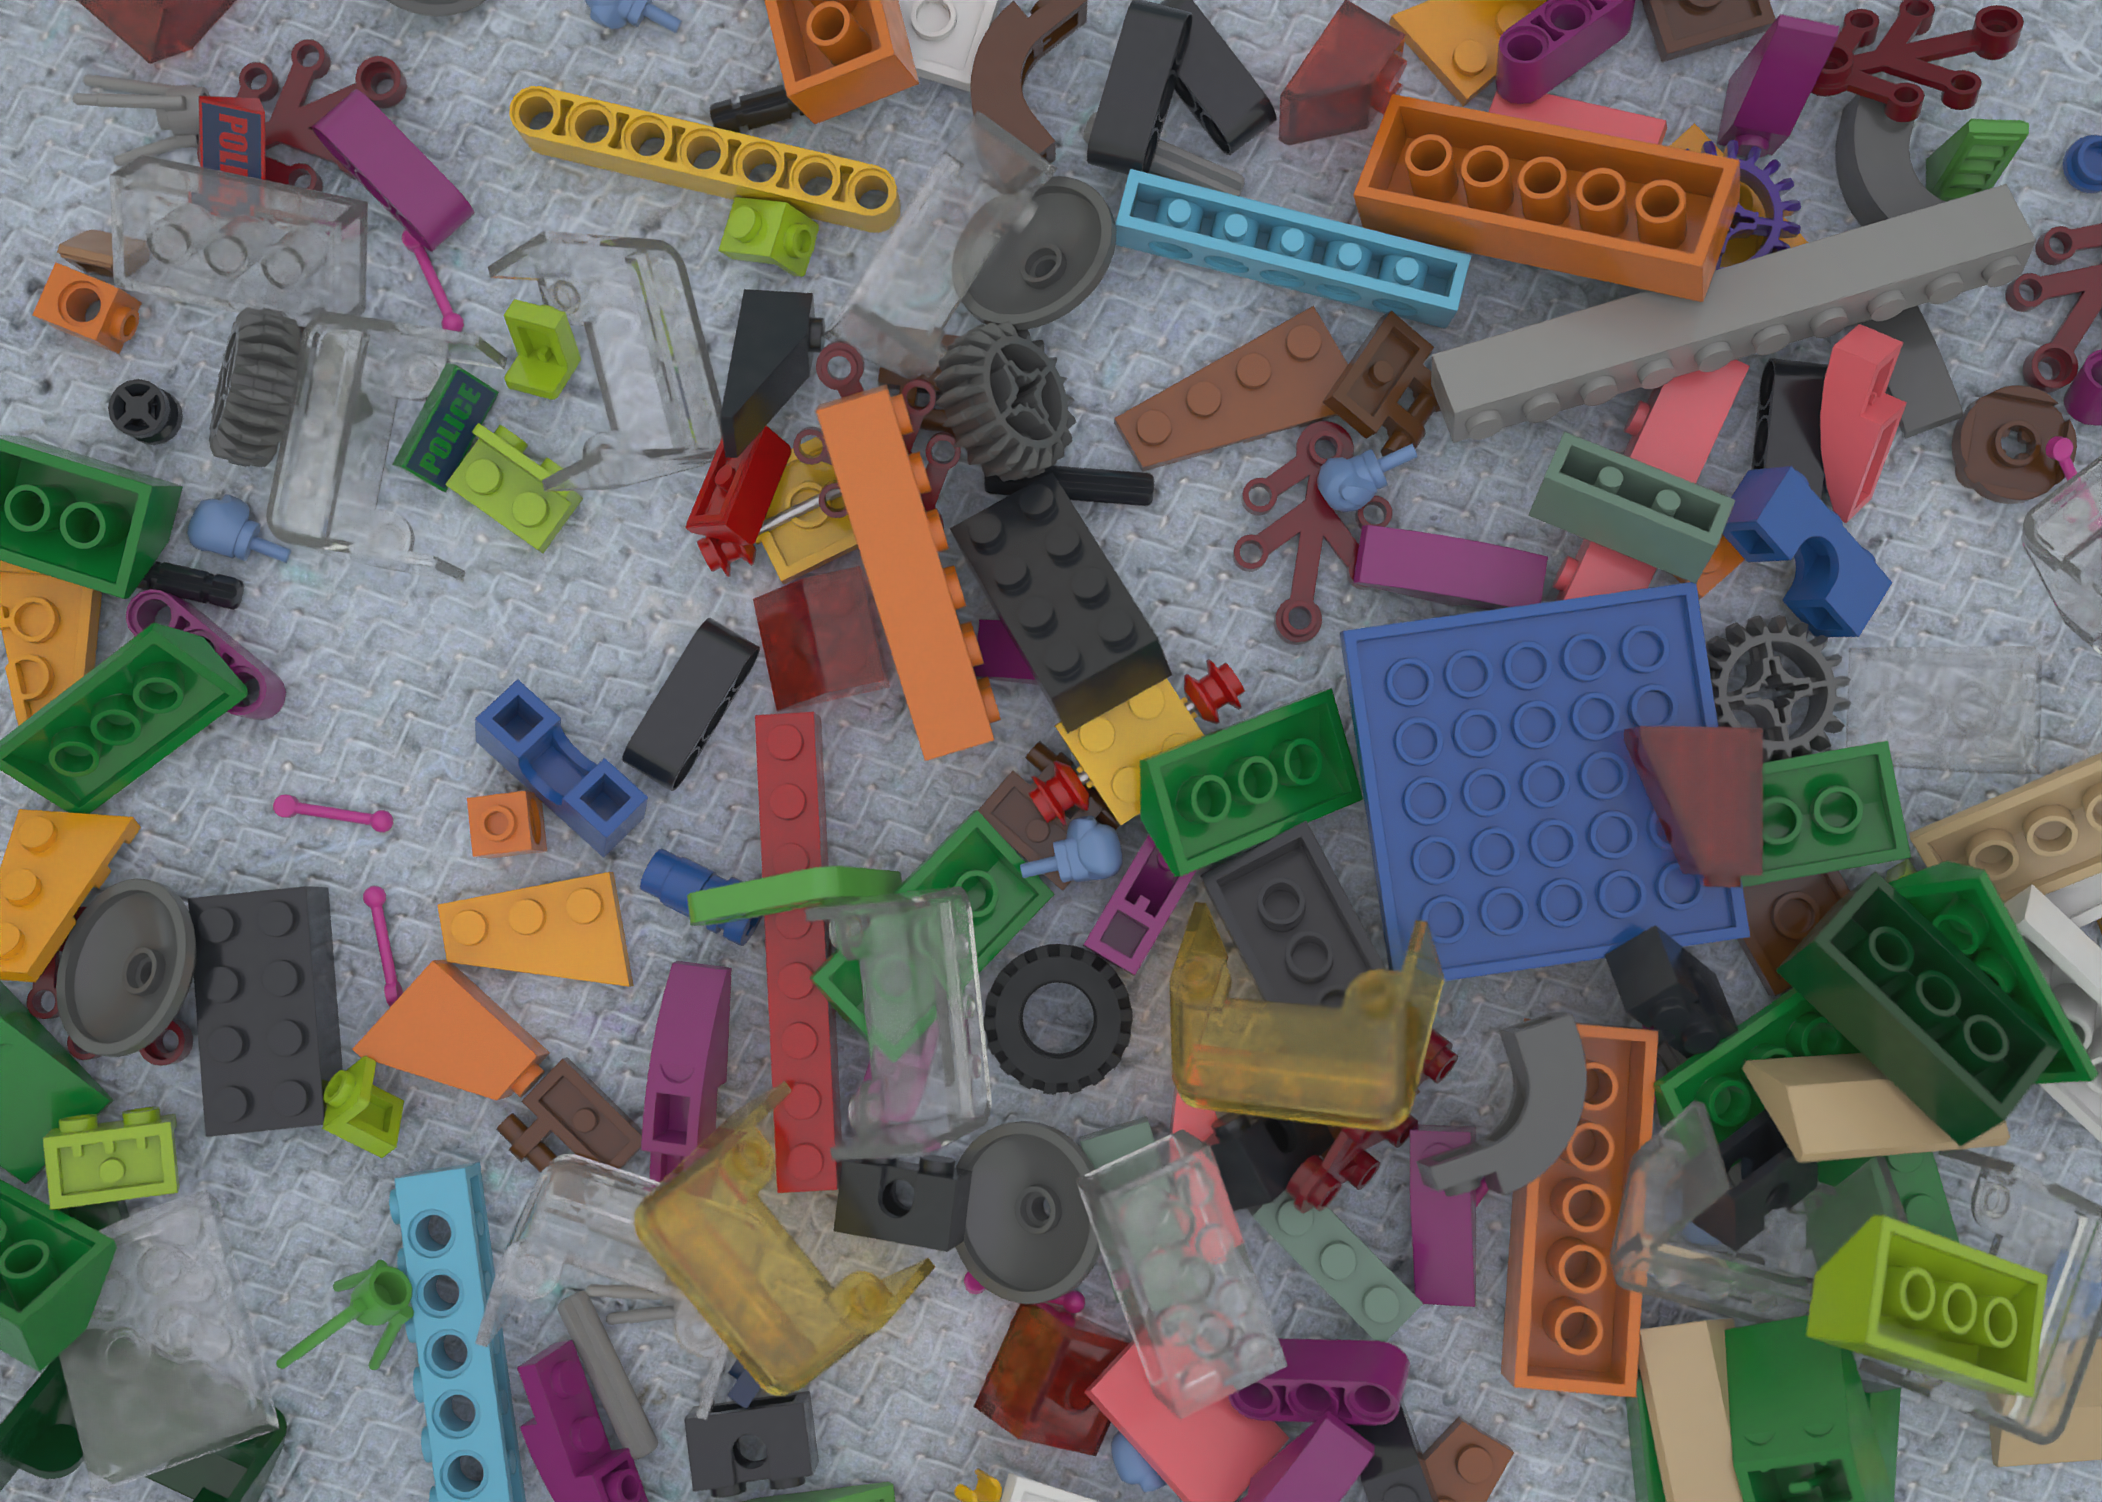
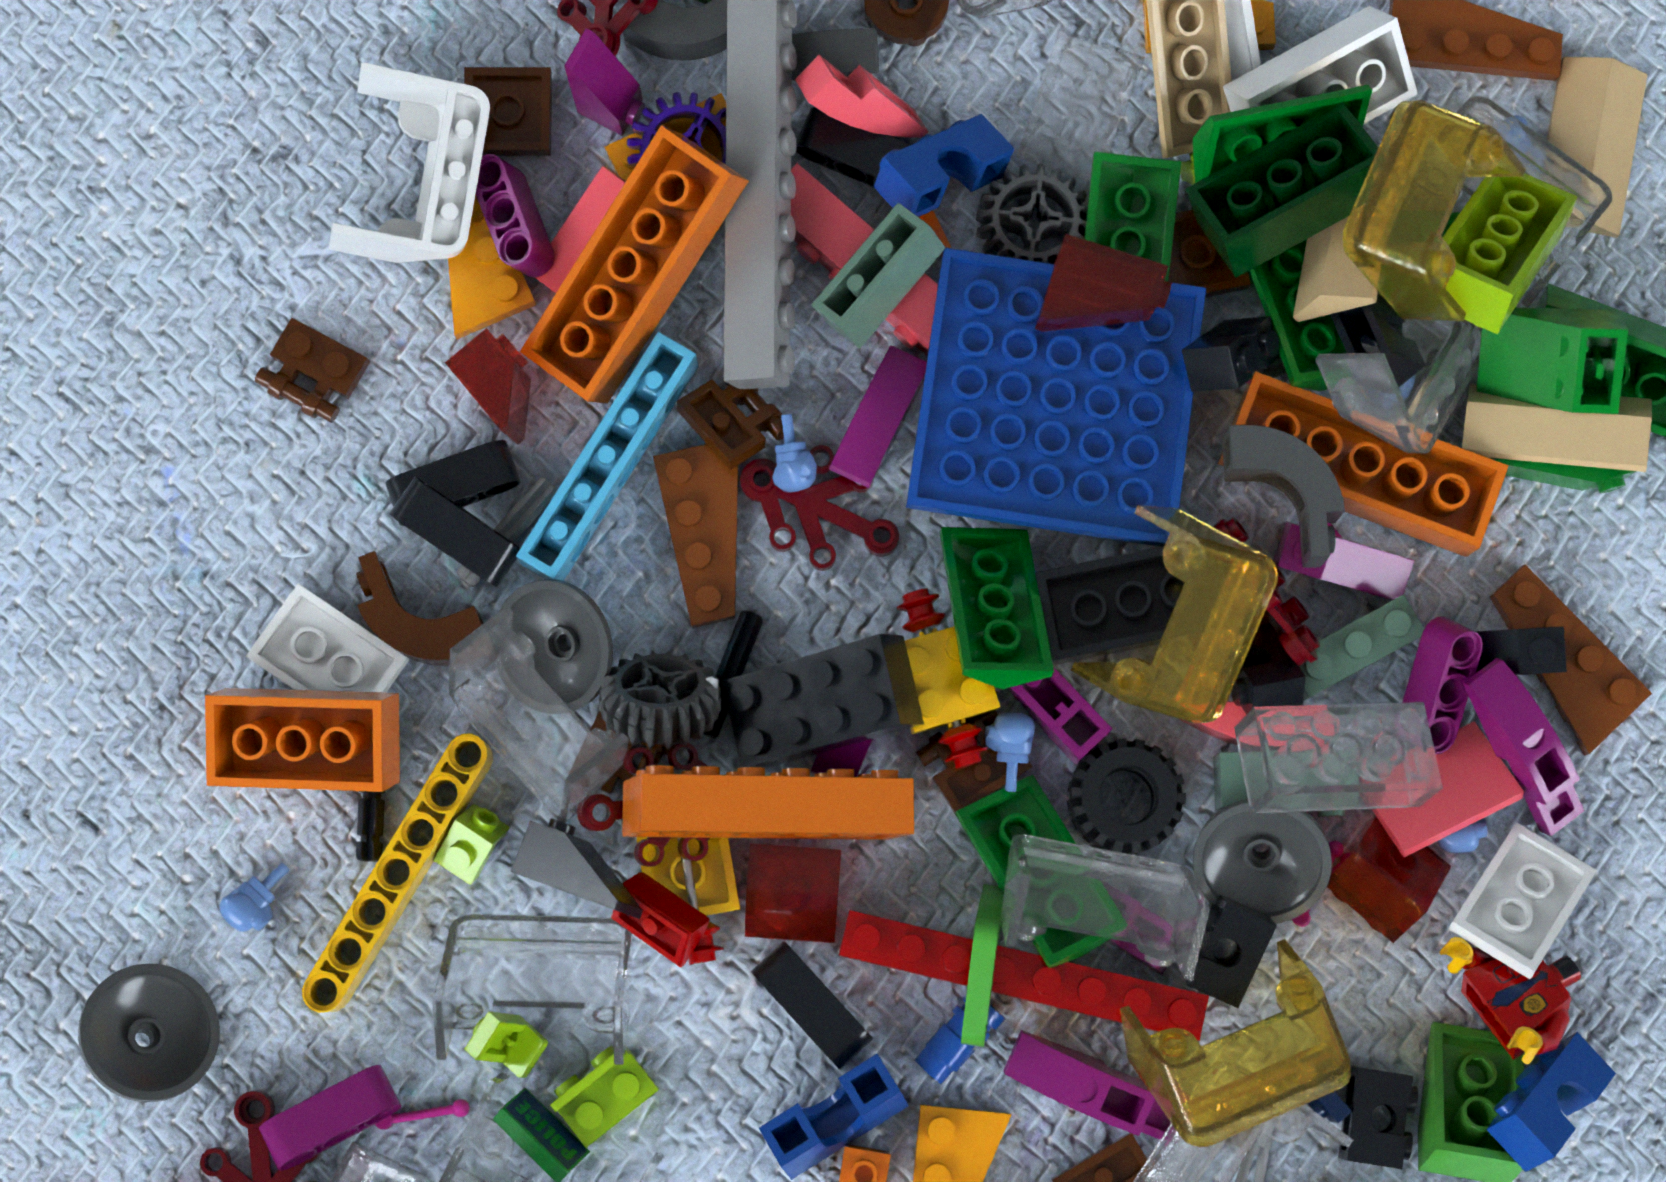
camera: 80 degrees left, 5 degrees down
none -> clear yellow windscreen [1343,100,1526,321]

